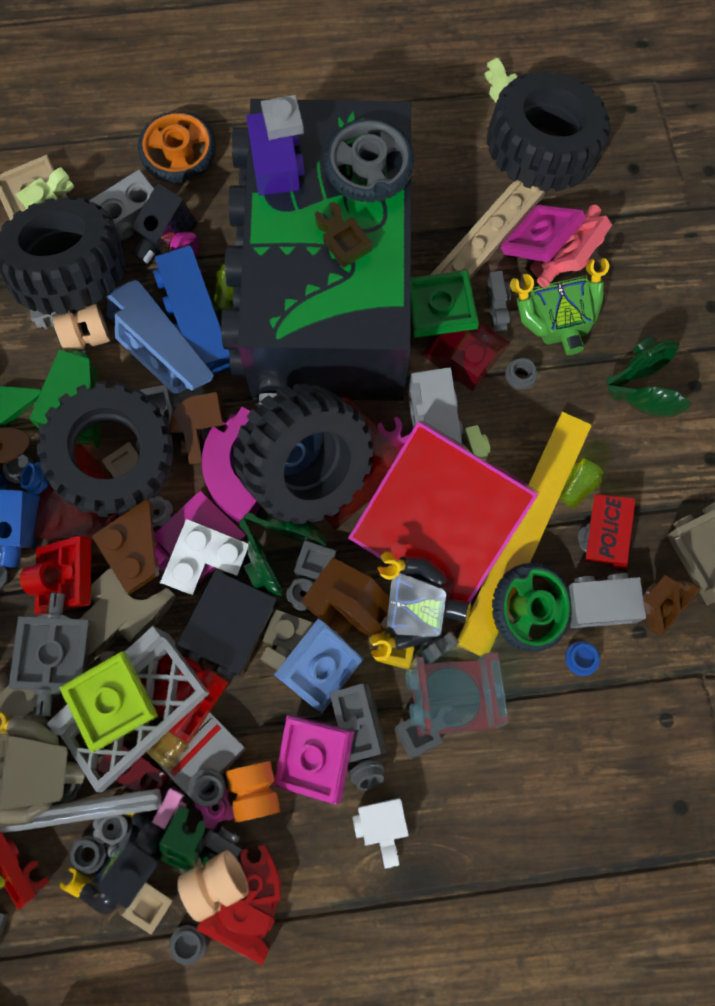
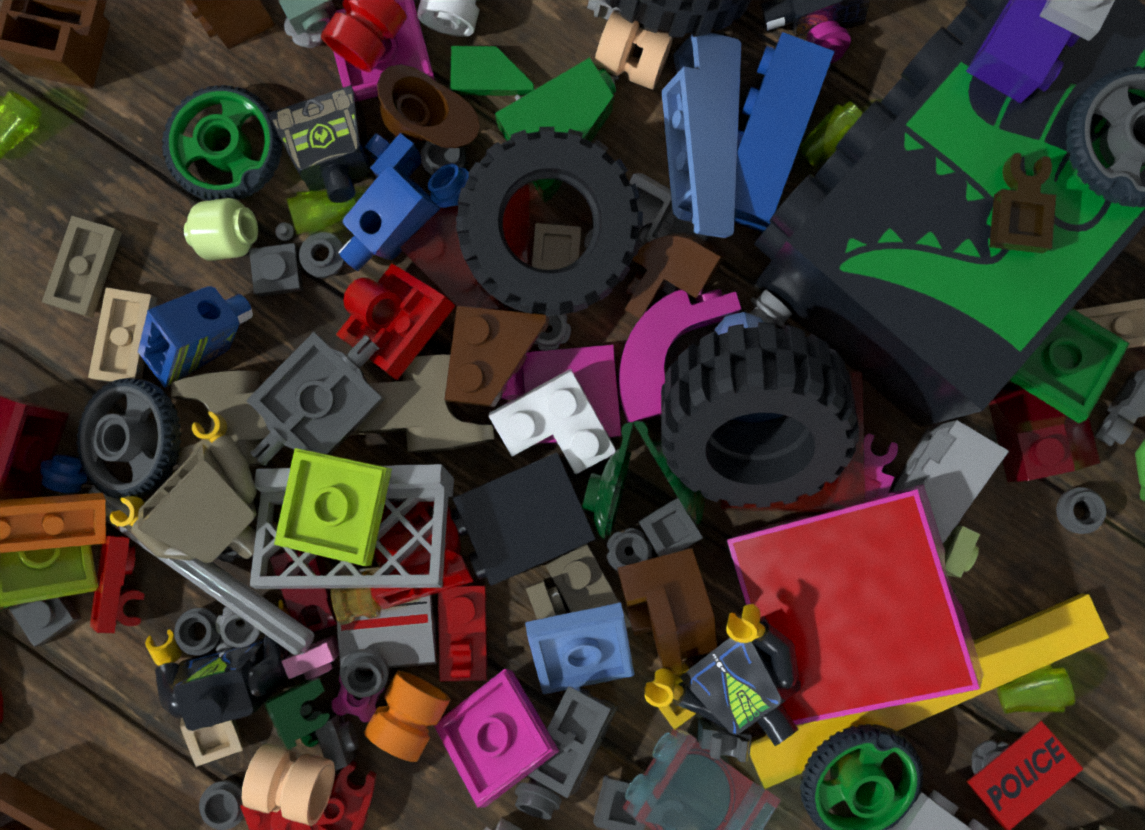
camera: 45 degrees right, 10 degrees up
none -> red plate [438,585,488,682]

